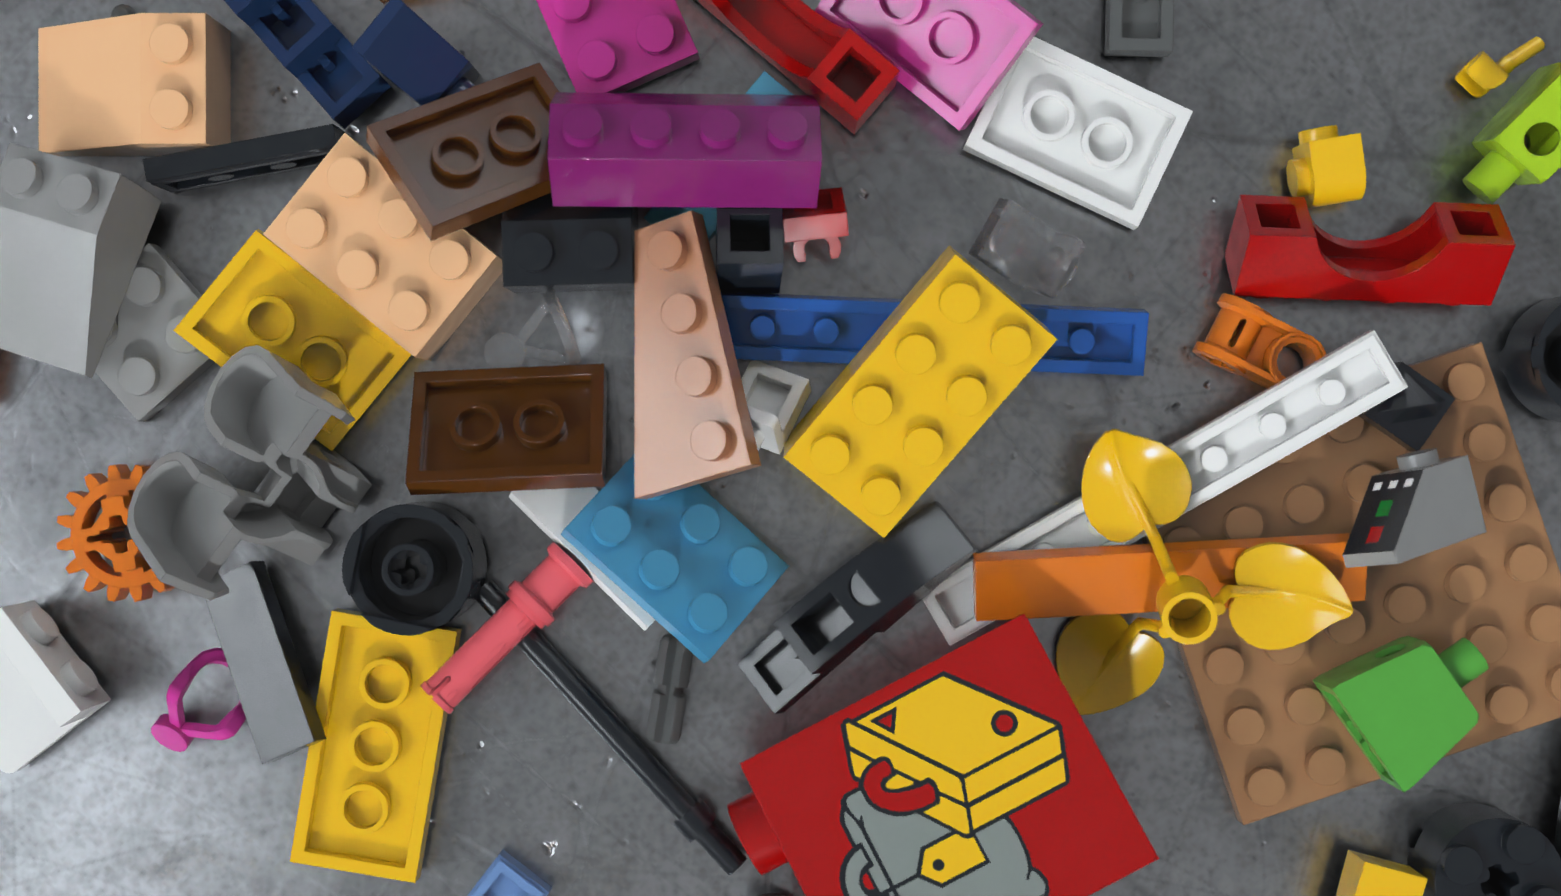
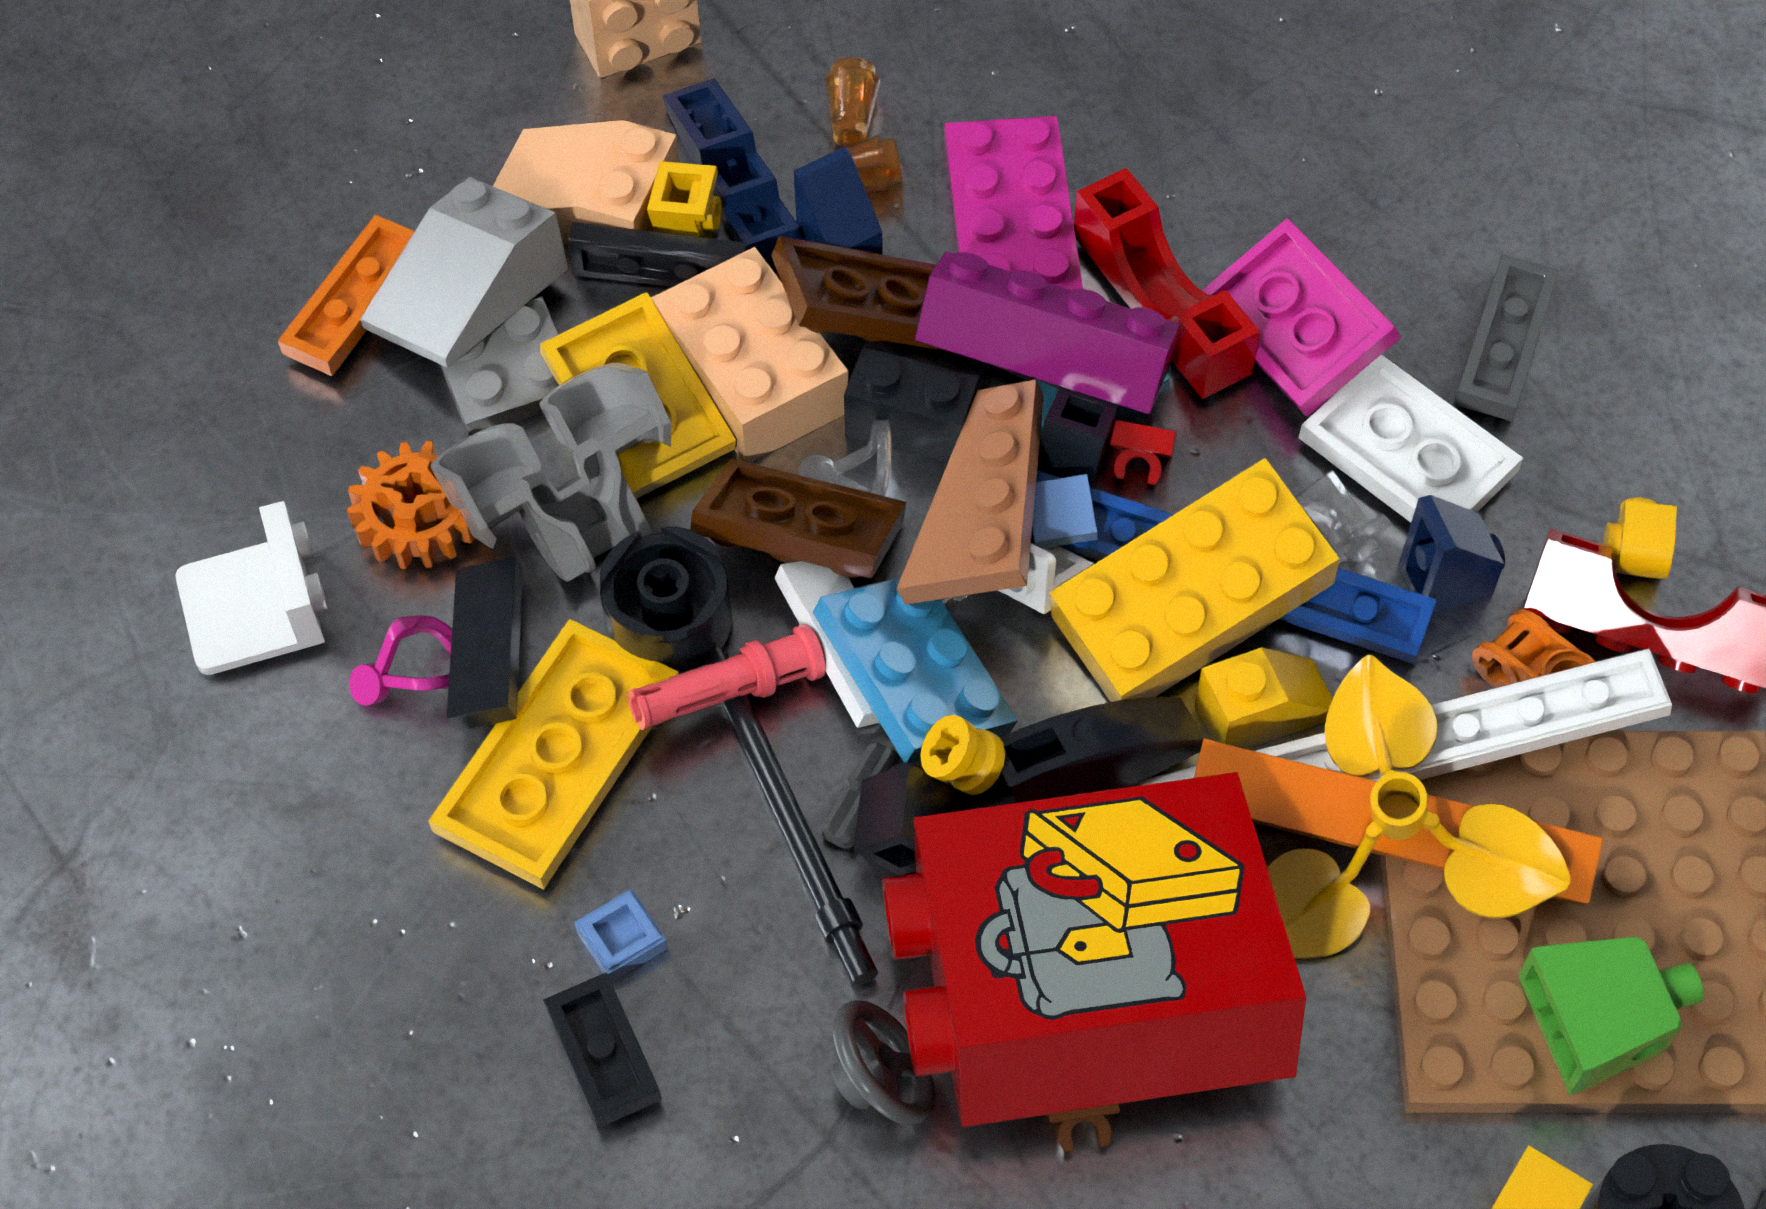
camera: 20 degrees right, 30 degrees down
light grey slope [1343,448,1487,568] -> none
black tile [1358,362,1455,452] -> none
none -> yellow brick [647,161,722,239]
none -> black brick [854,763,955,876]
none -> yellow wheel [920,715,1005,795]
none -> medium blue tile [1032,474,1098,549]
none -> yellow slope [1195,647,1333,749]
none -> dark blue slope [1398,495,1505,614]

